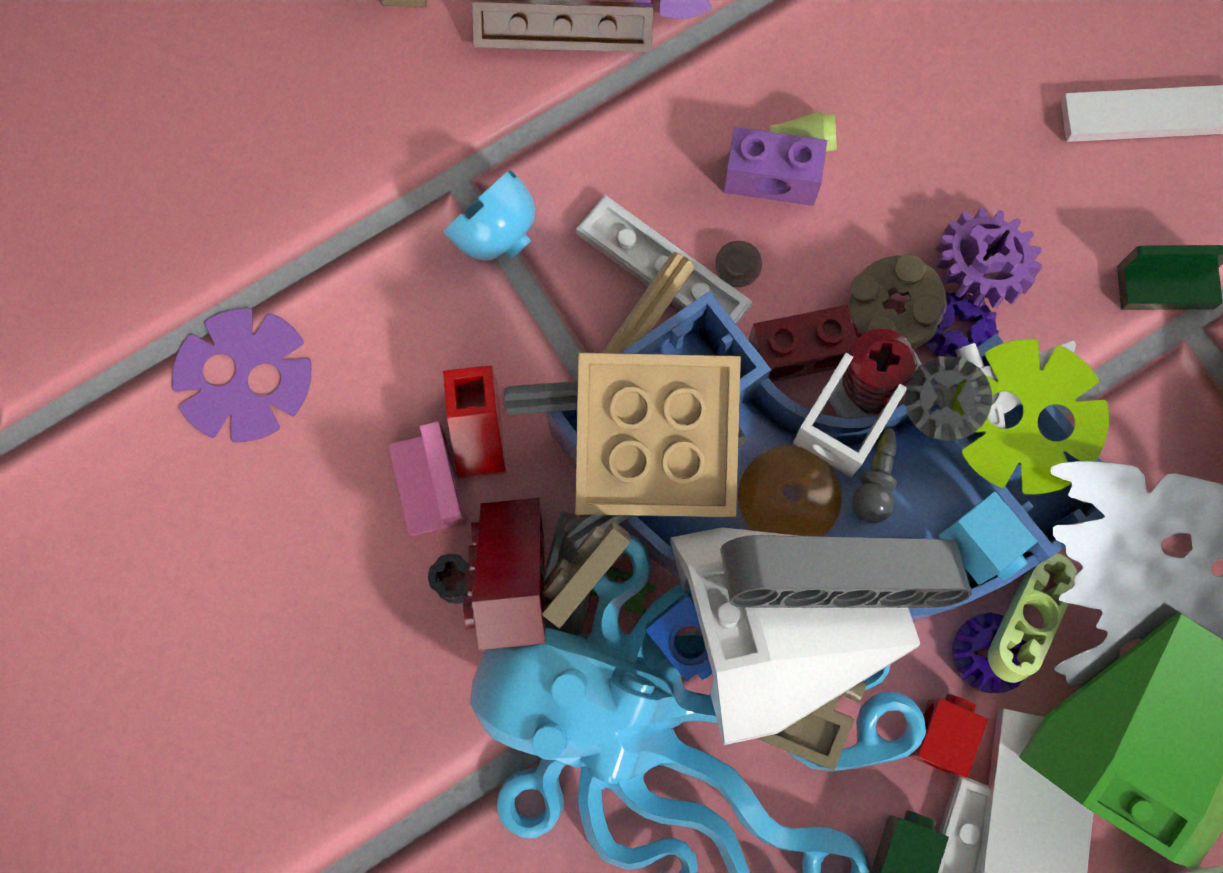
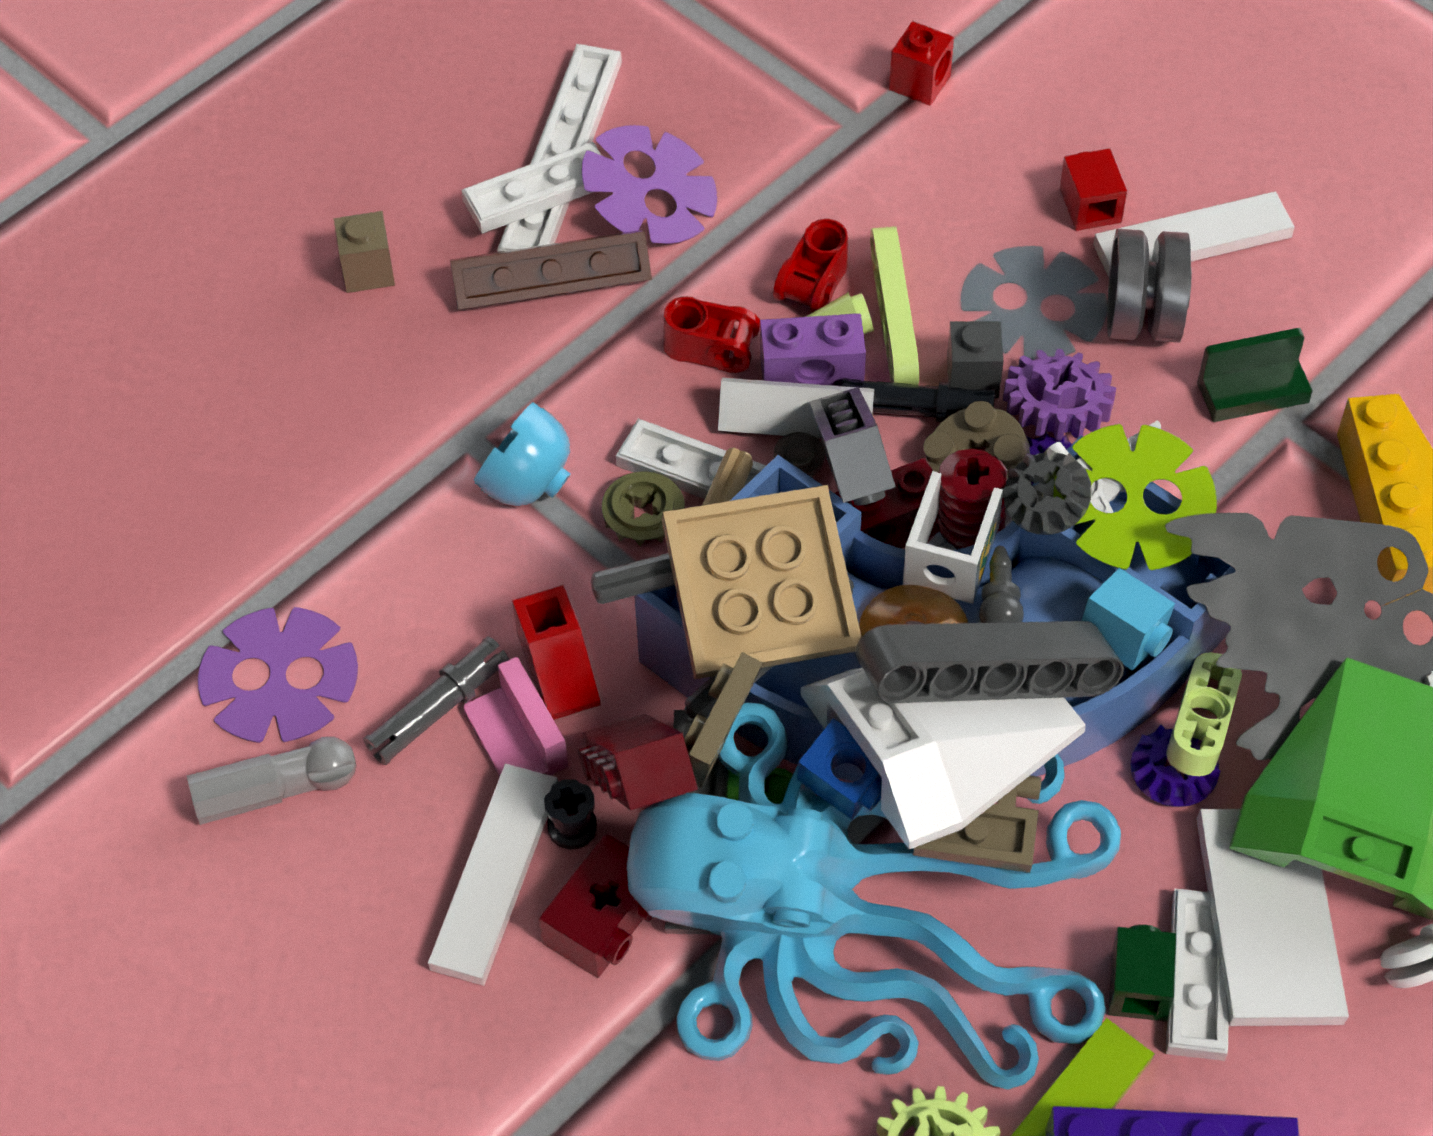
camera: 15 degrees left, 20 degrees down
red brick [908,694,989,778] -> none
none -> light grey piece [187,736,357,825]
none -> dark grey pin [363,636,509,765]
none -> white tile [428,763,558,986]
none -> dark red brick [539,833,654,978]
none -> olive gear [602,471,685,547]
none -> red piece [663,296,760,373]
none -> white tile [718,377,874,438]
none -> red piece [773,218,848,313]
none -> brick [810,387,896,505]
none -> black pin [842,378,995,422]
none -> yellowish green beam [870,226,919,385]
none -> dark grey brick [947,321,1004,398]
none -> clear light blue piece [961,246,1107,360]
none -> red brick [1060,148,1127,231]
none -> flat silver wheel [1107,229,1192,343]

